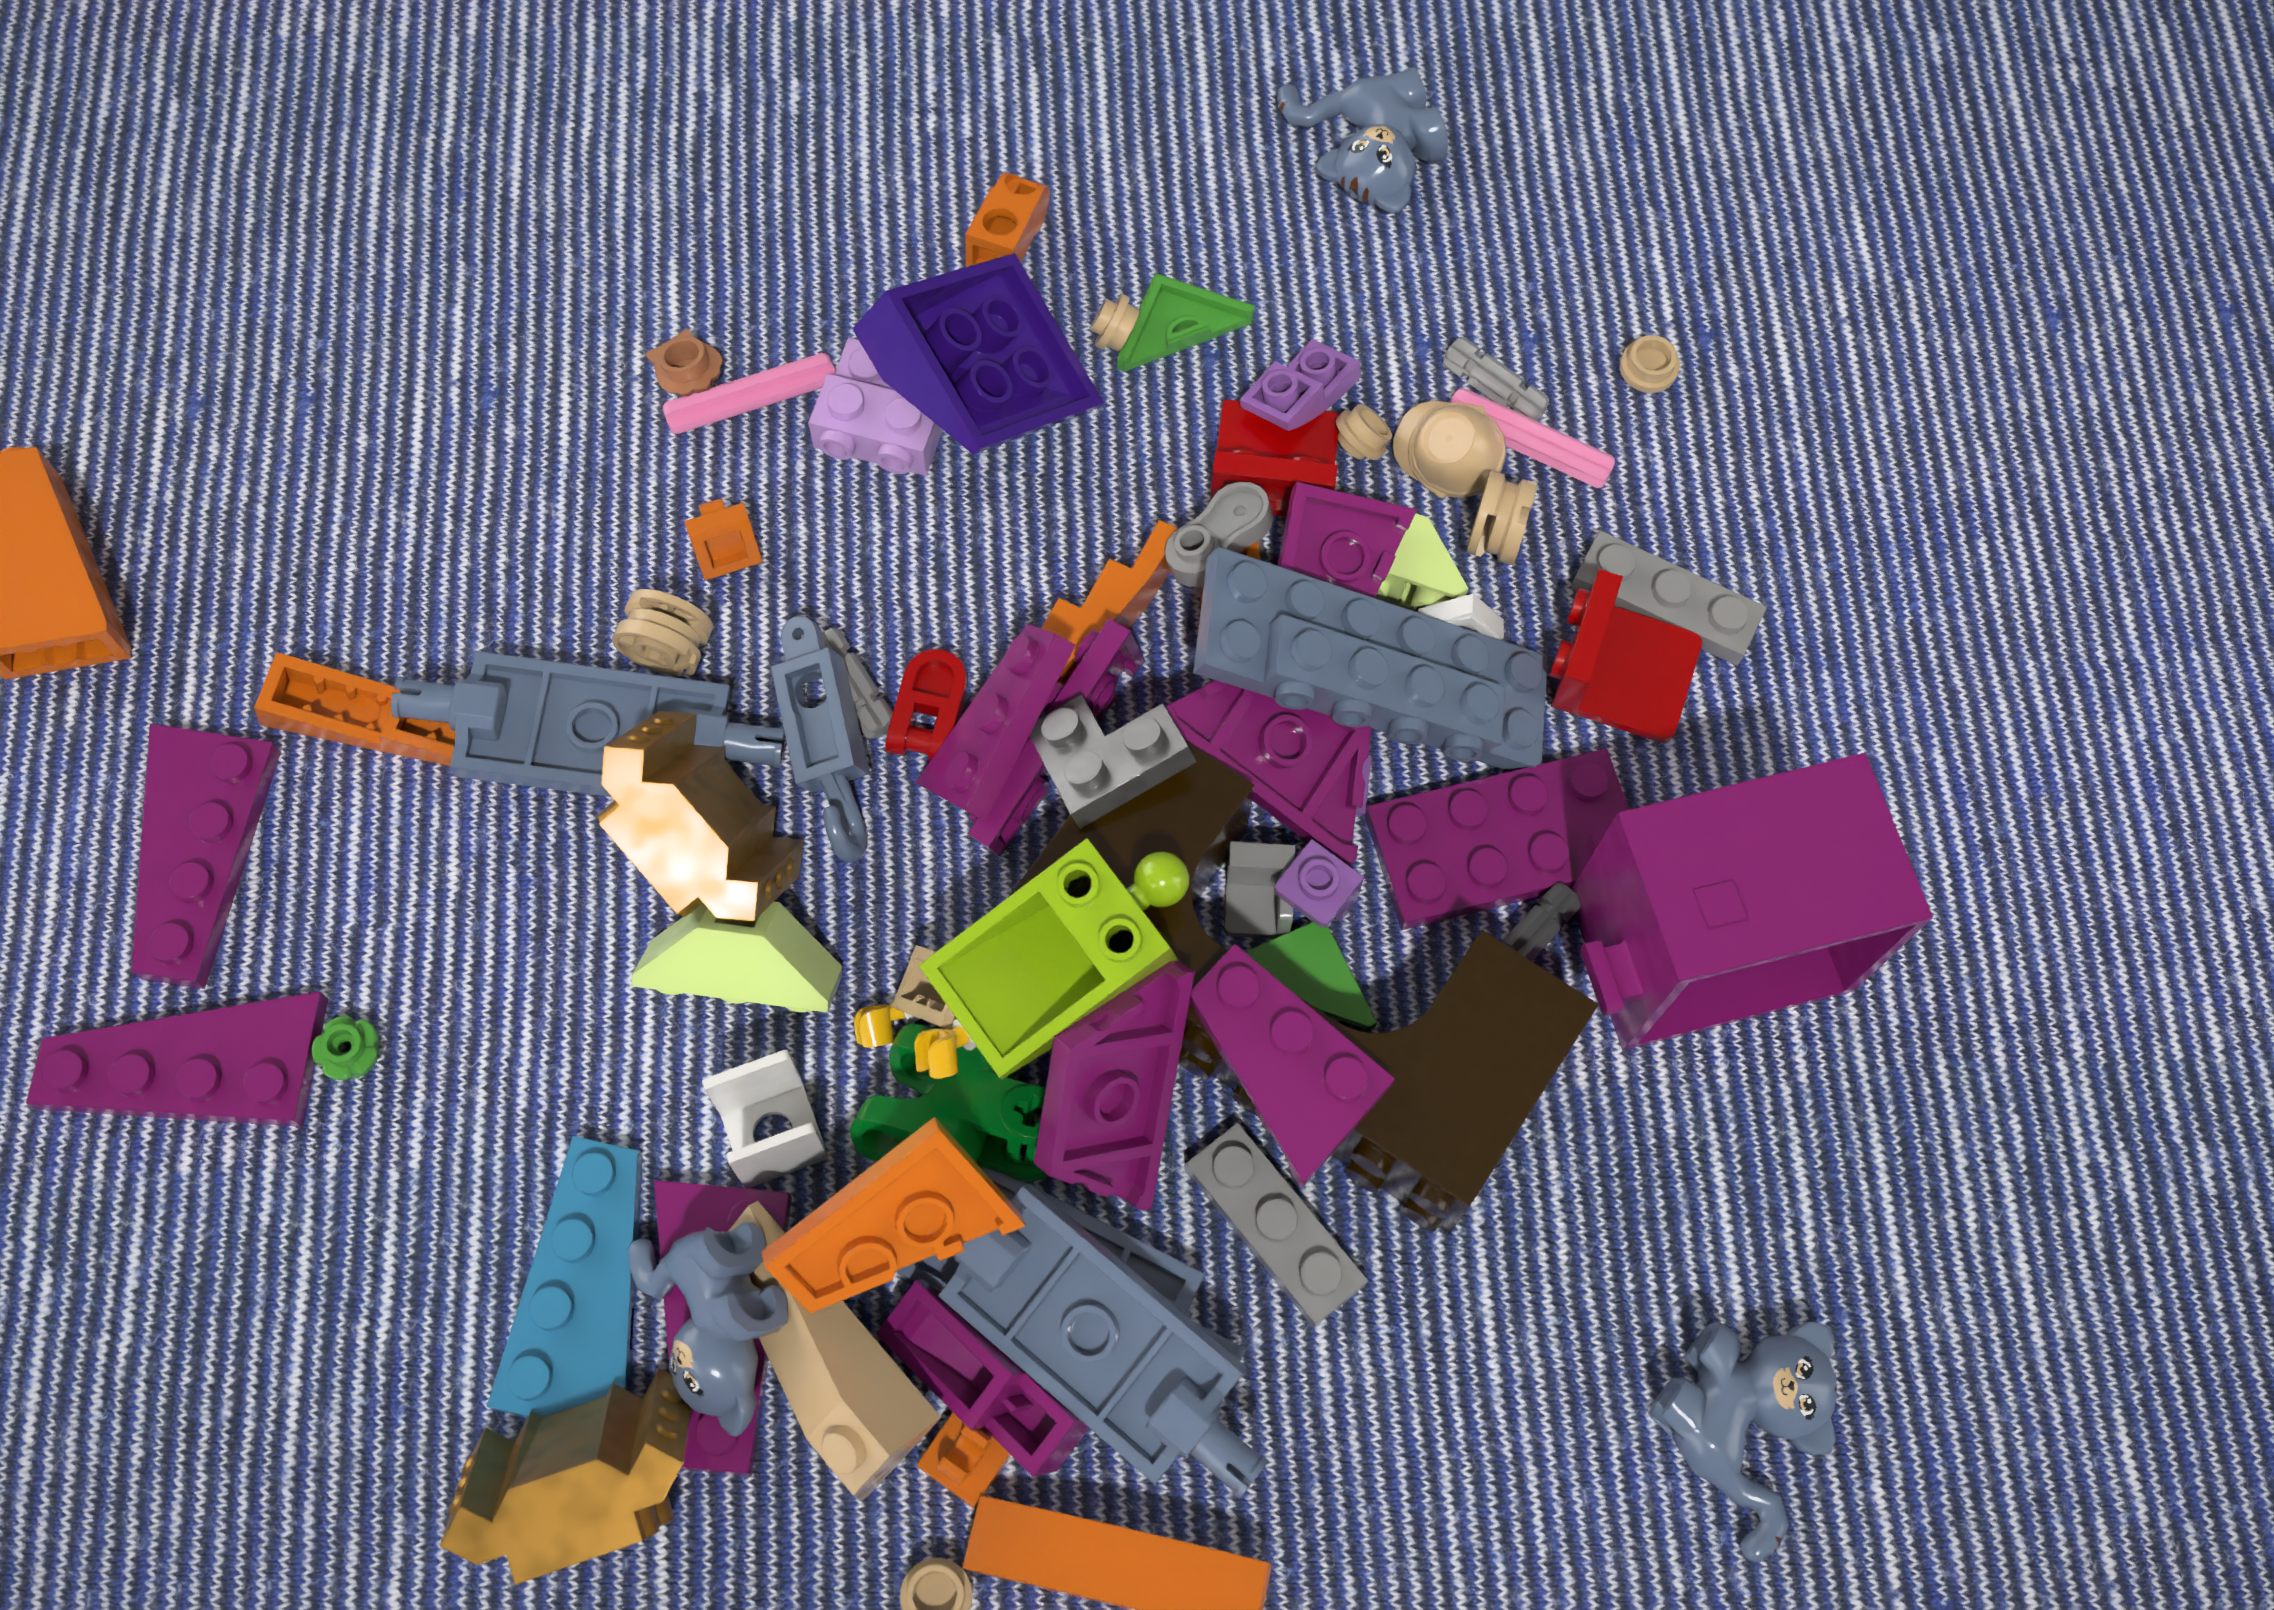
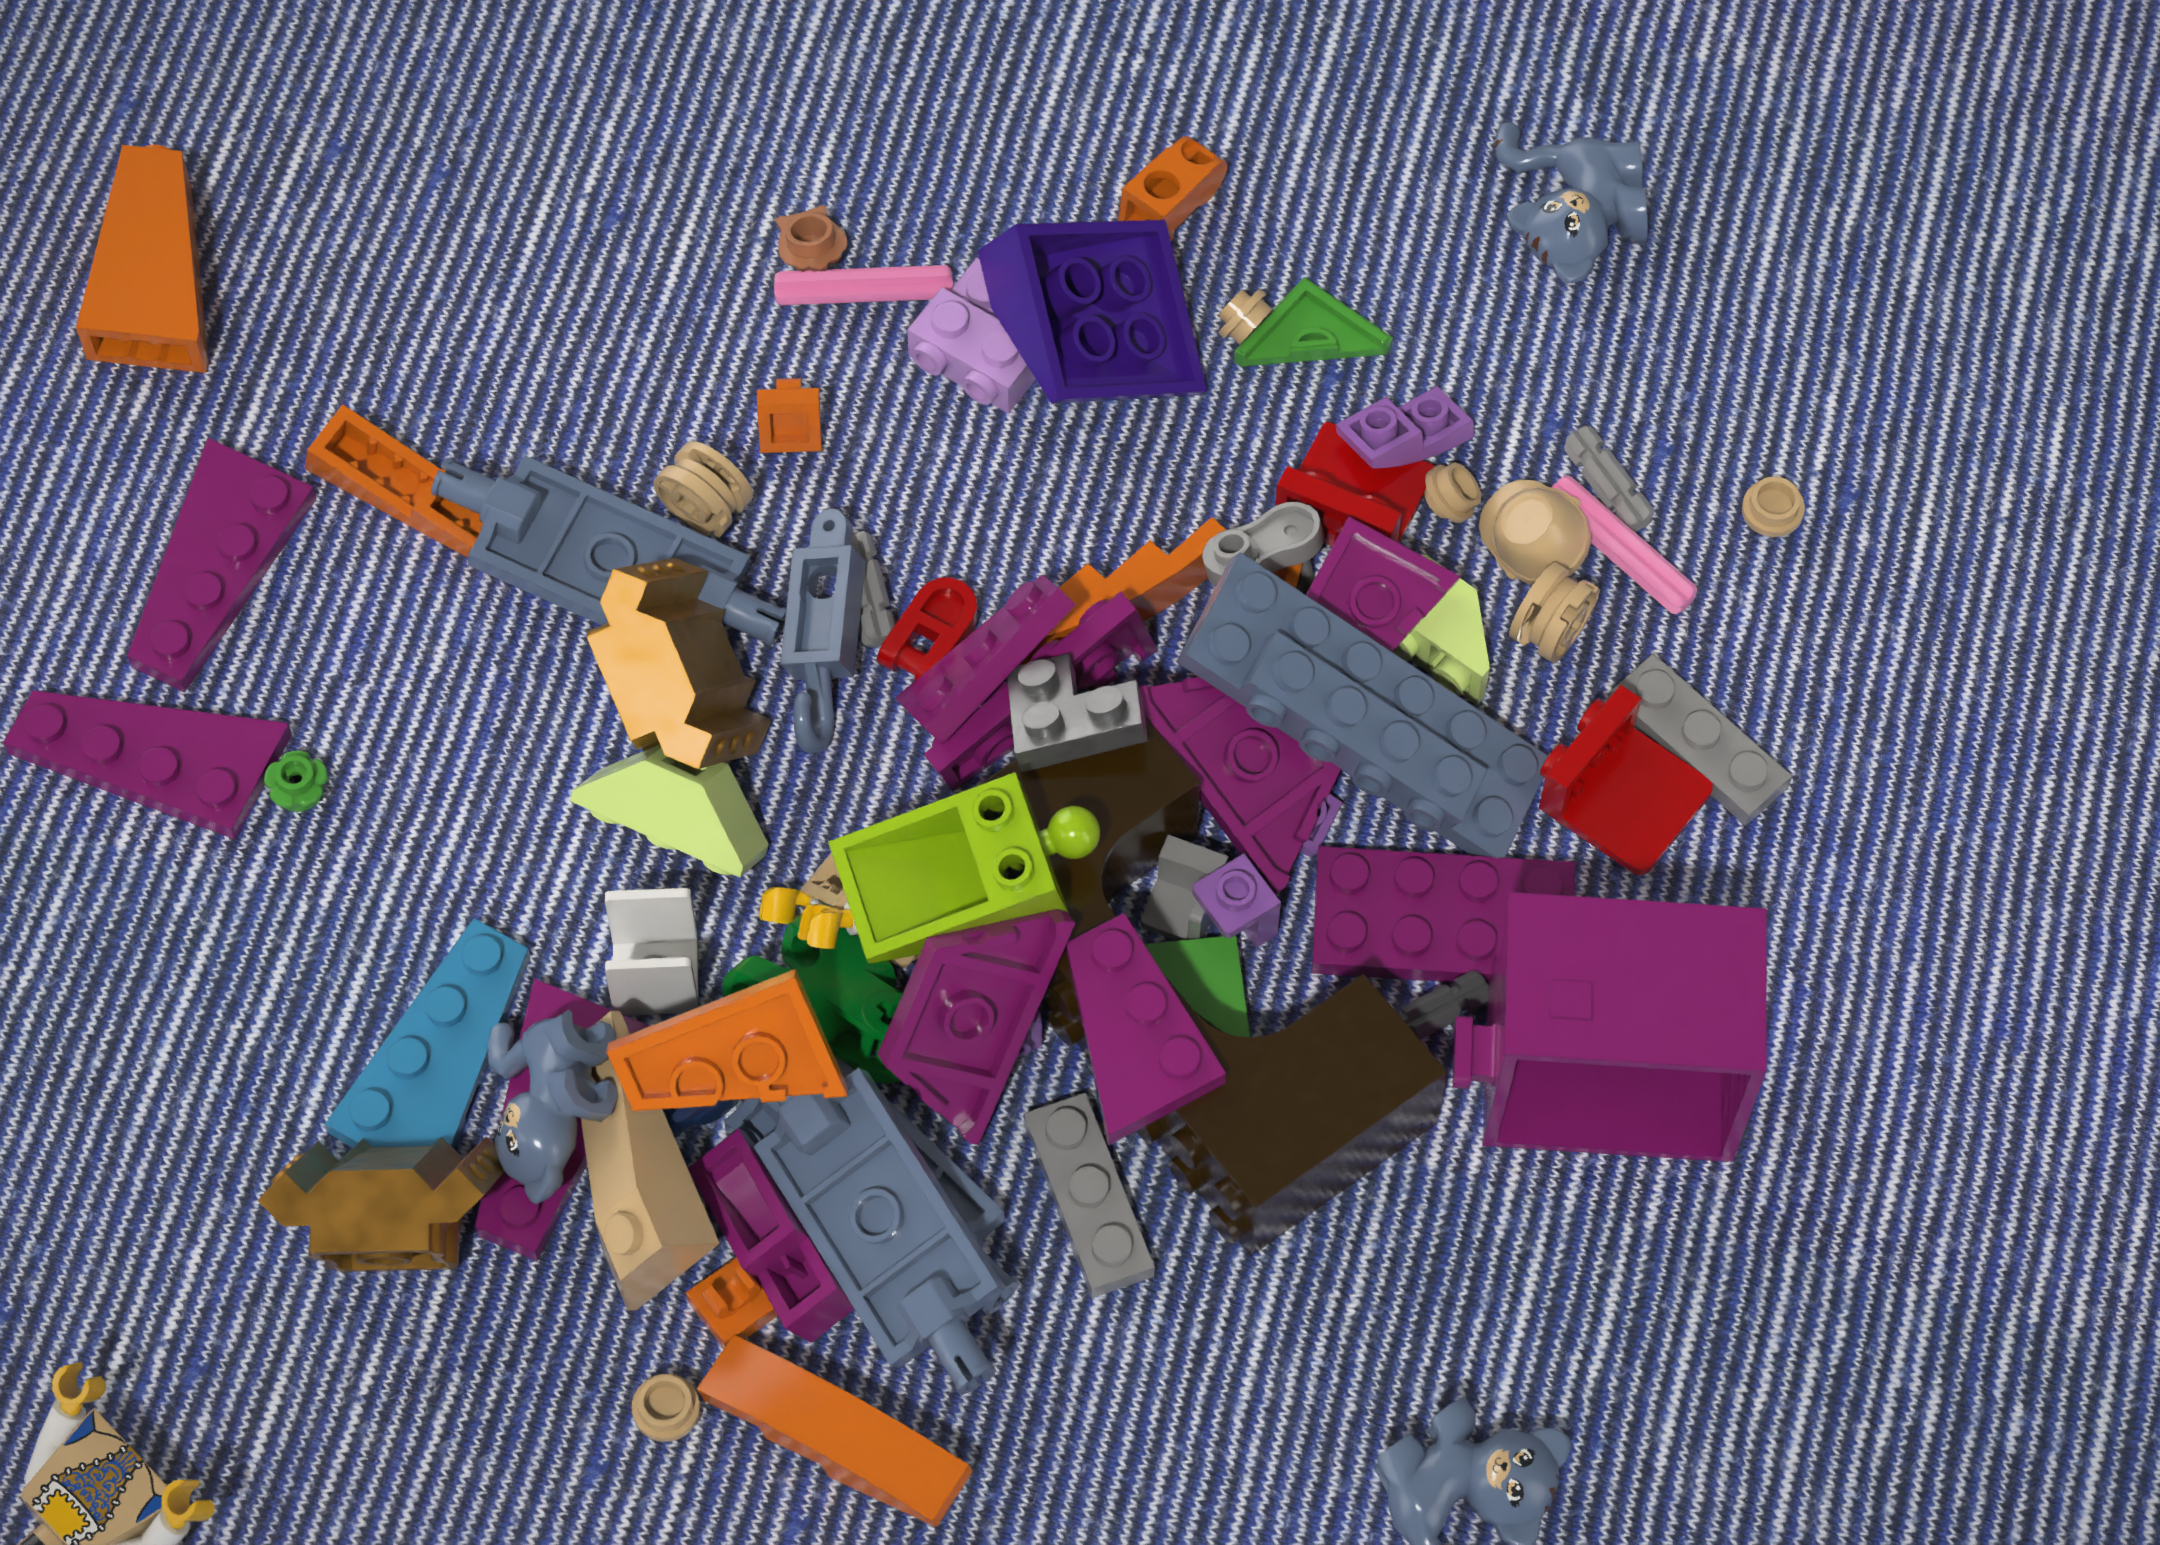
camera: 20 degrees right, 5 degrees down
white tile [1418,593,1504,640] -> none

